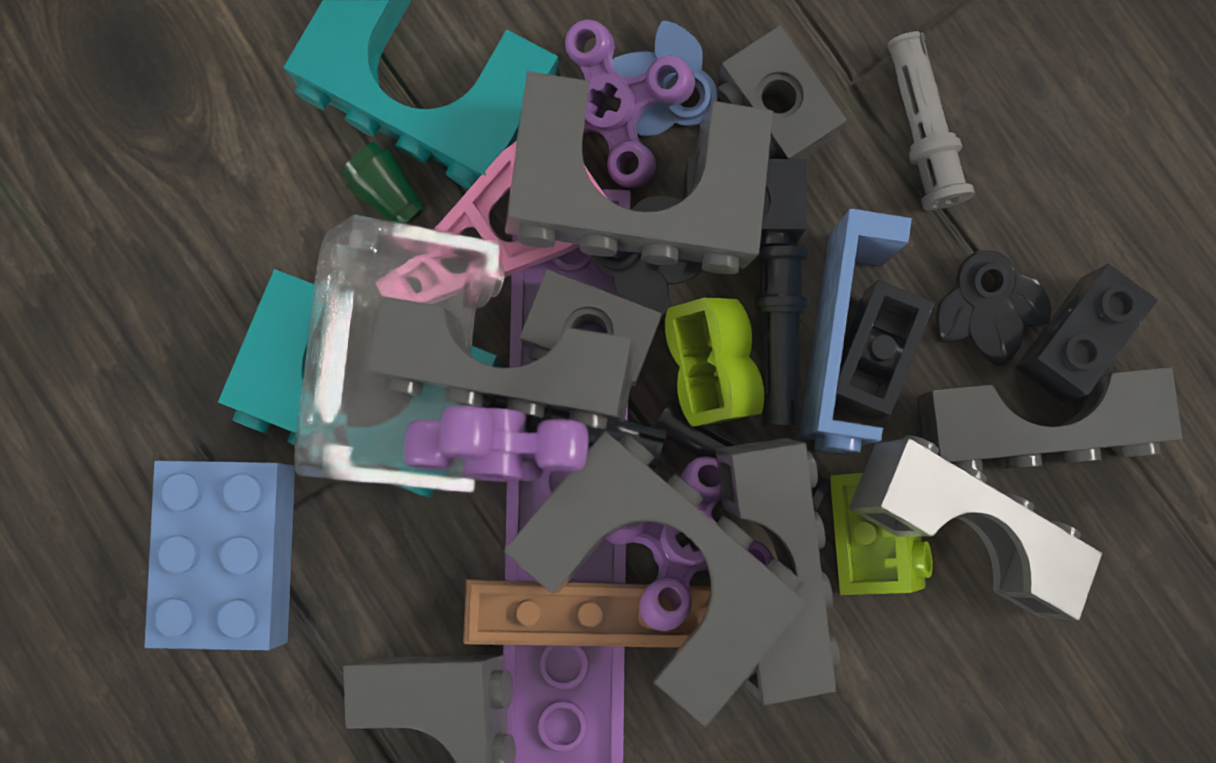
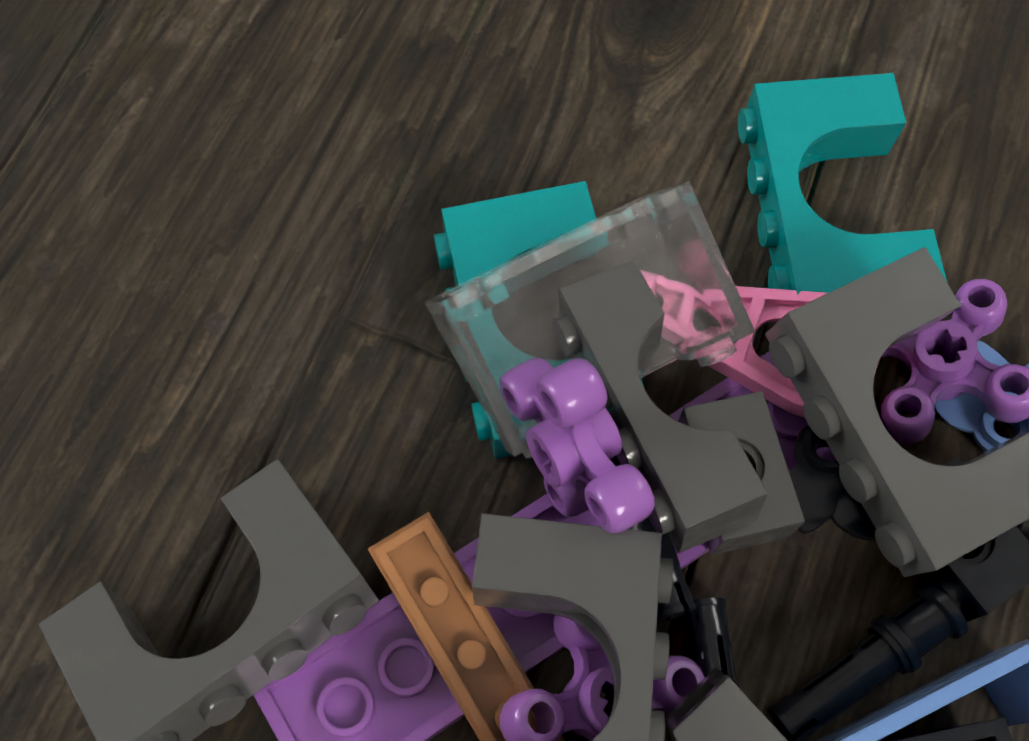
camera: 55 degrees right, 15 degrees down
medium blue brick [145,461,295,650] -> none
dark green cone [340,142,426,230] -> none
lime brick [665,298,764,427] -> none

